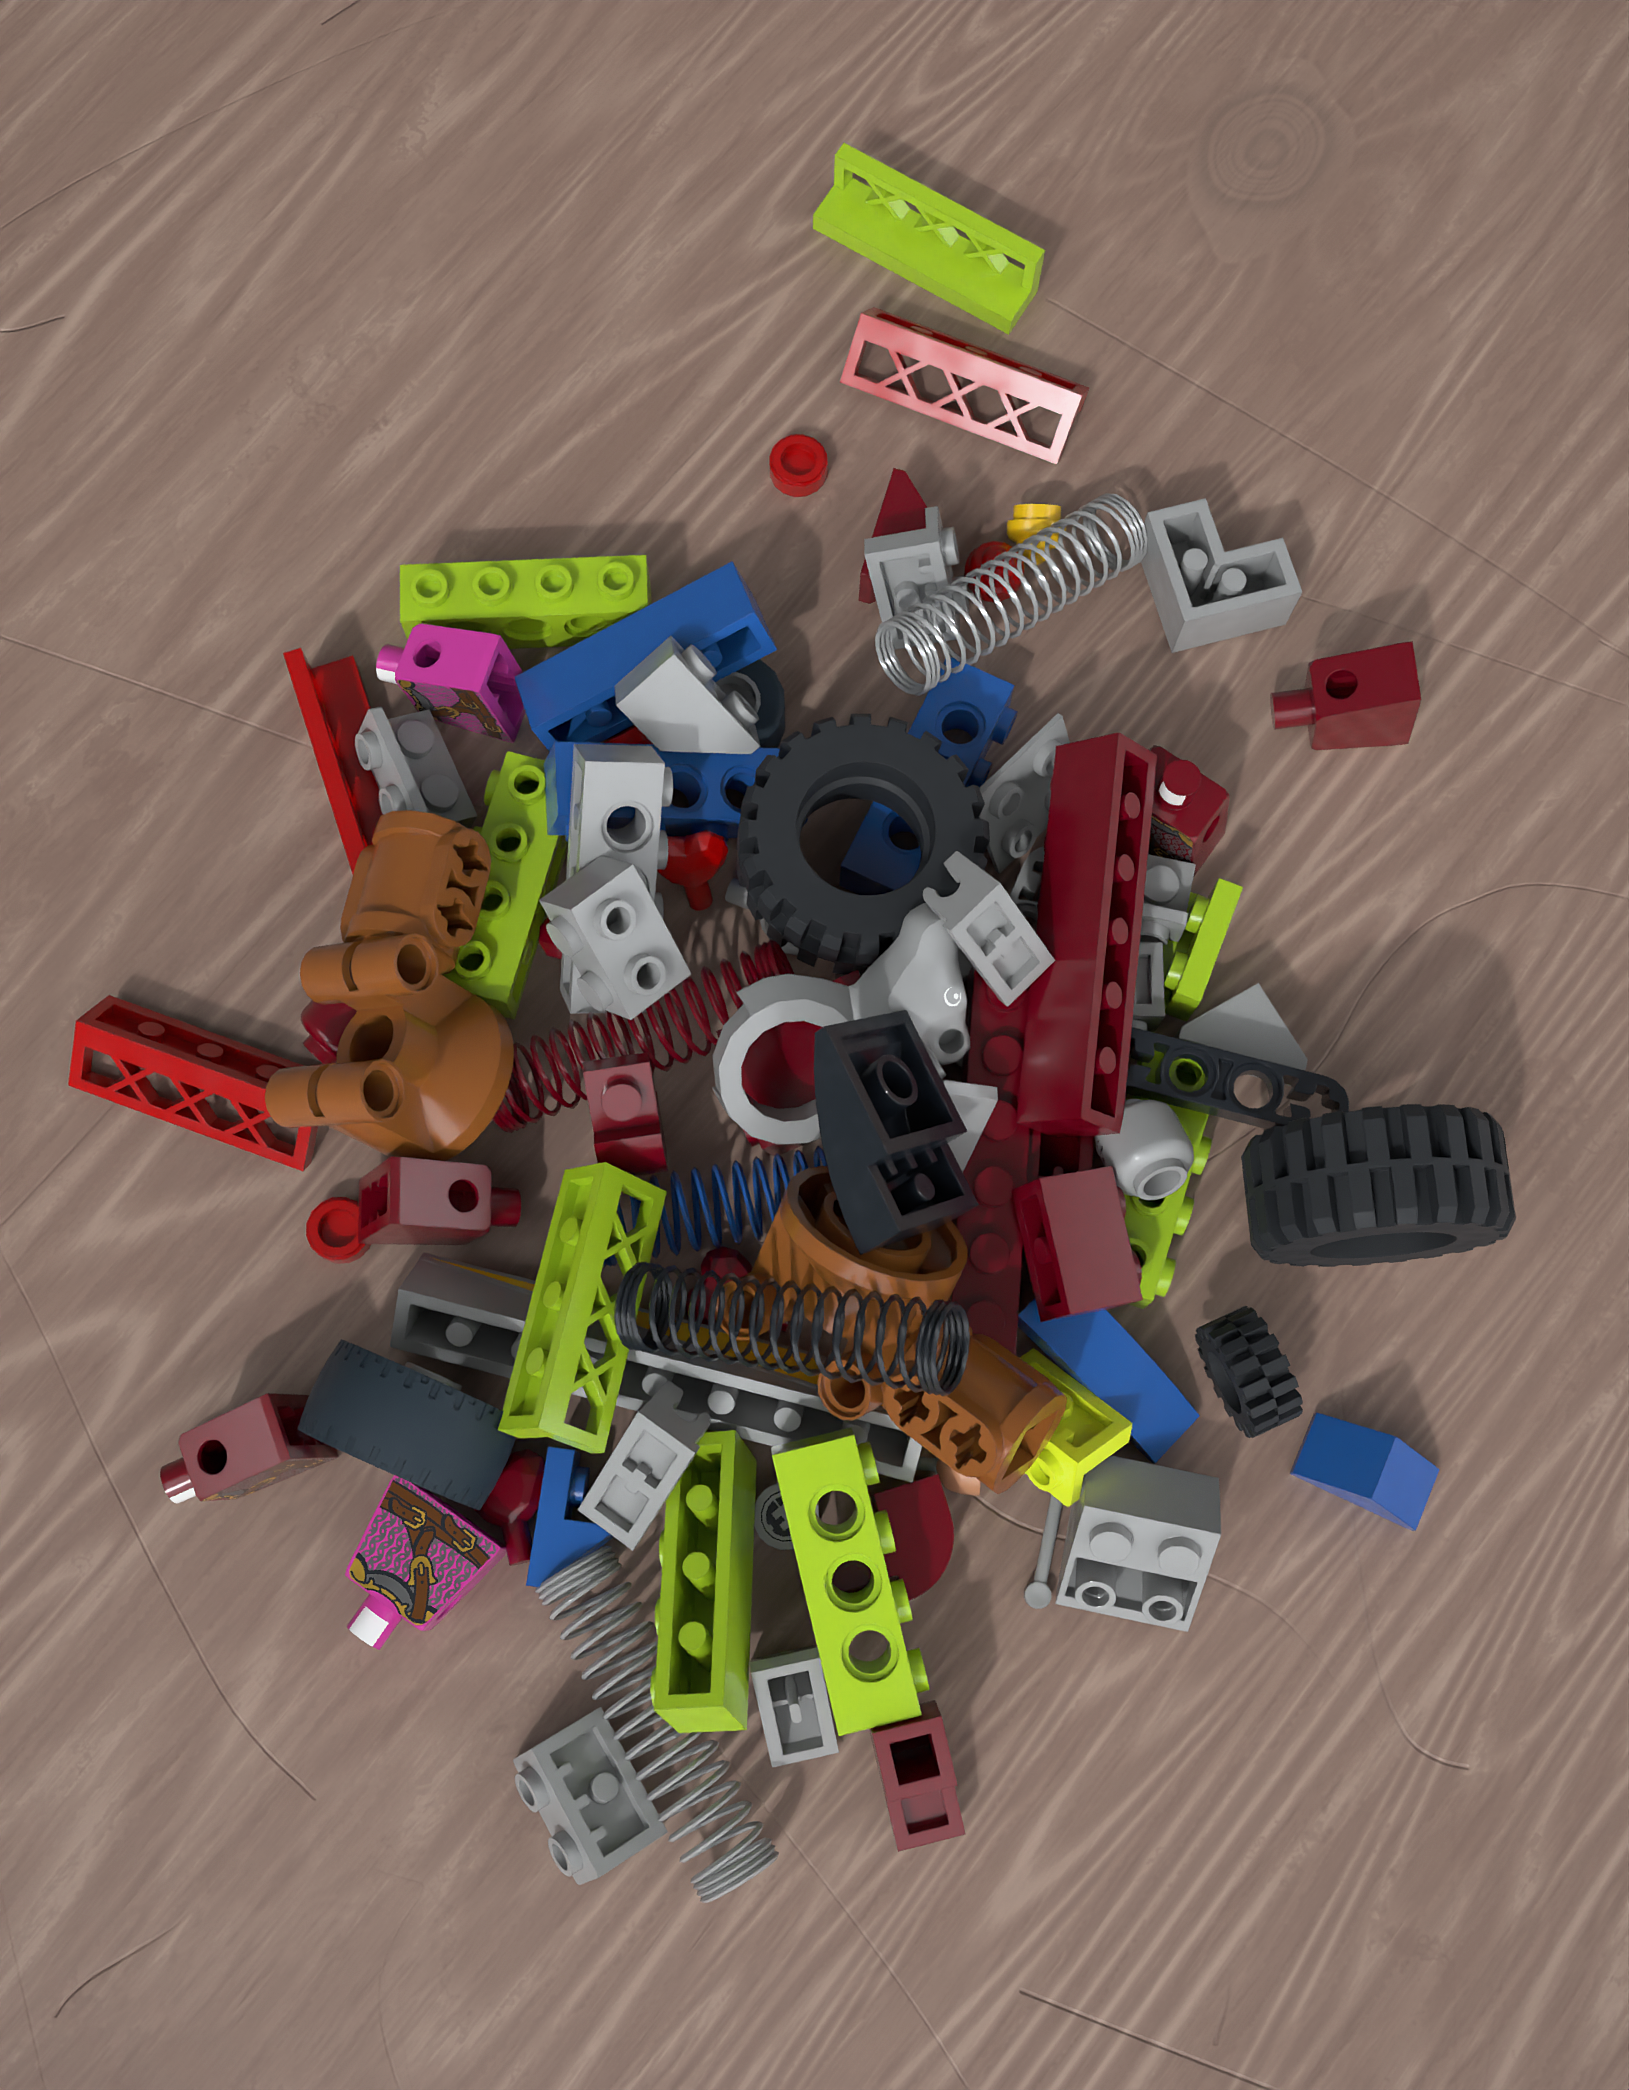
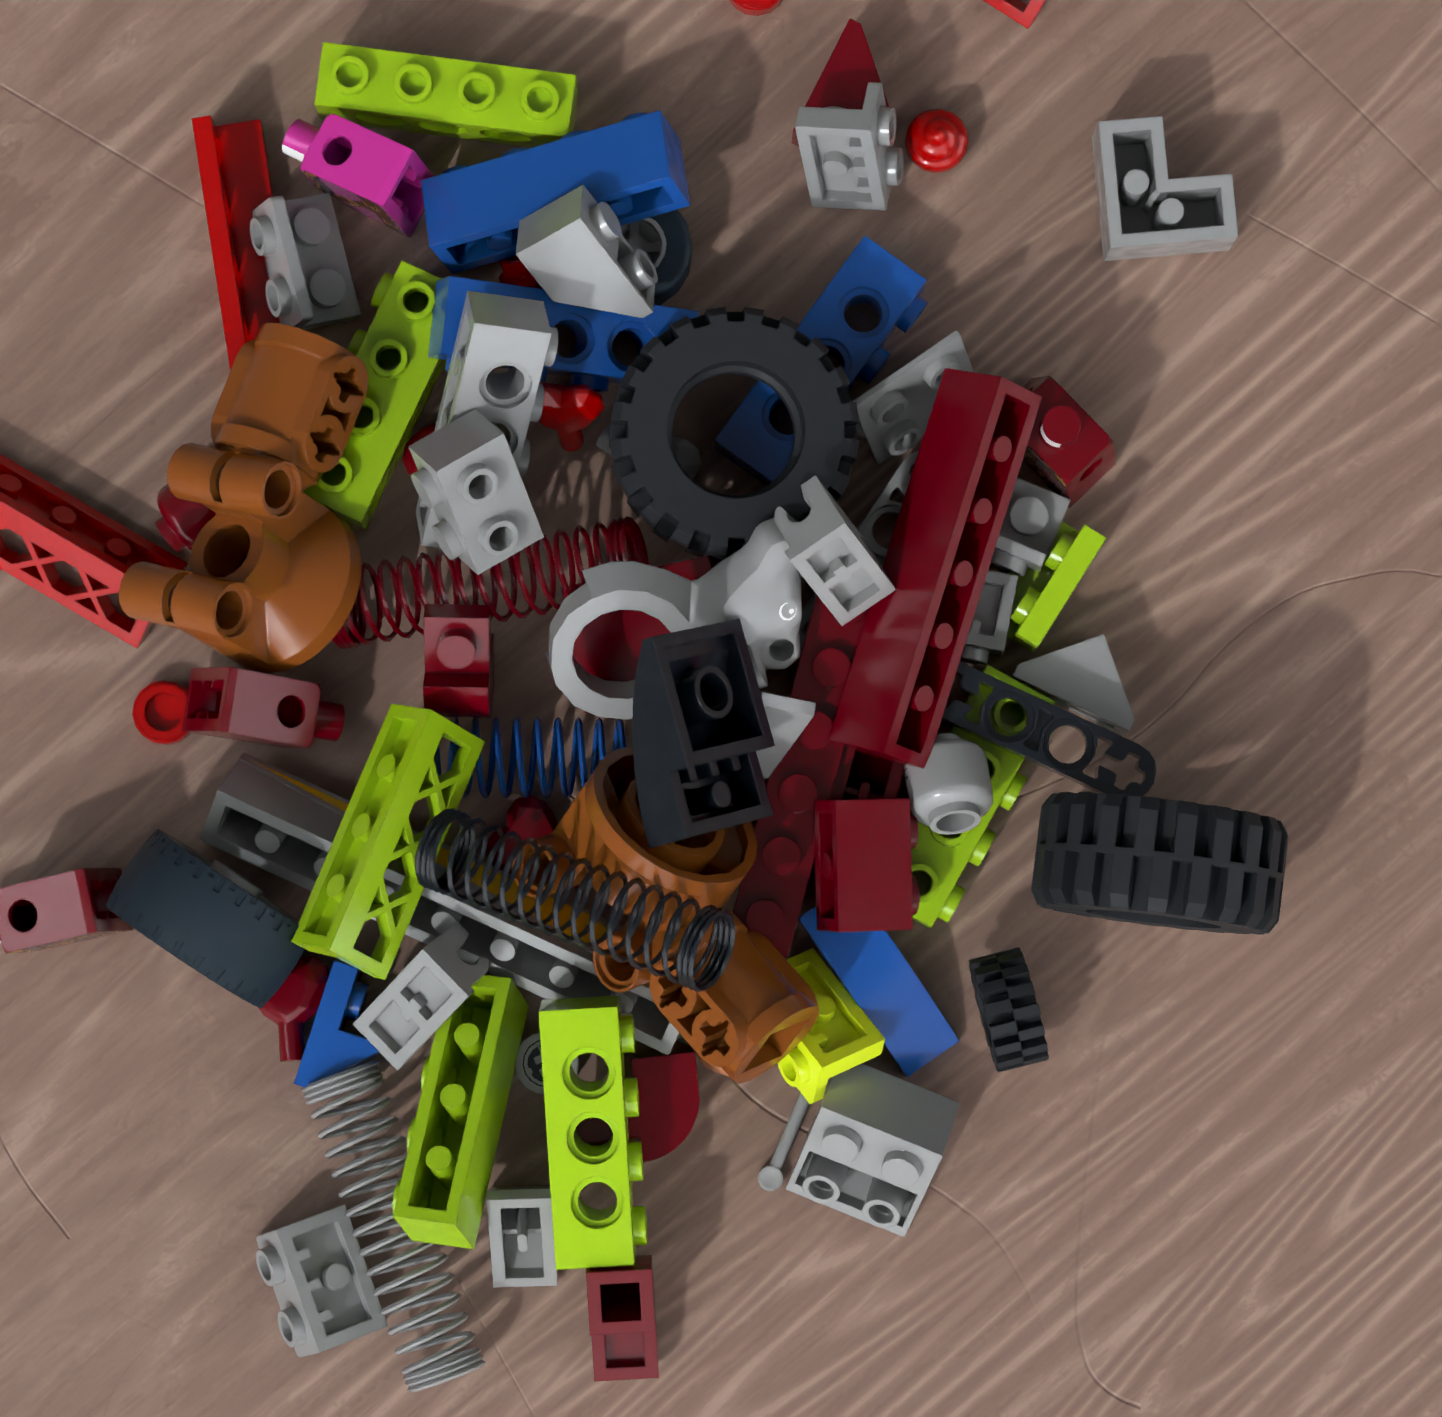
camera: 10 degrees right, 10 degrees up
torso [345,1475,507,1650] -> none
light grey piece [875,493,1148,696] -> none
yellow plate [1007,504,1067,565] -> none
dark red torso [1270,641,1421,750] -> none
blue slope [1289,1413,1440,1531] -> none

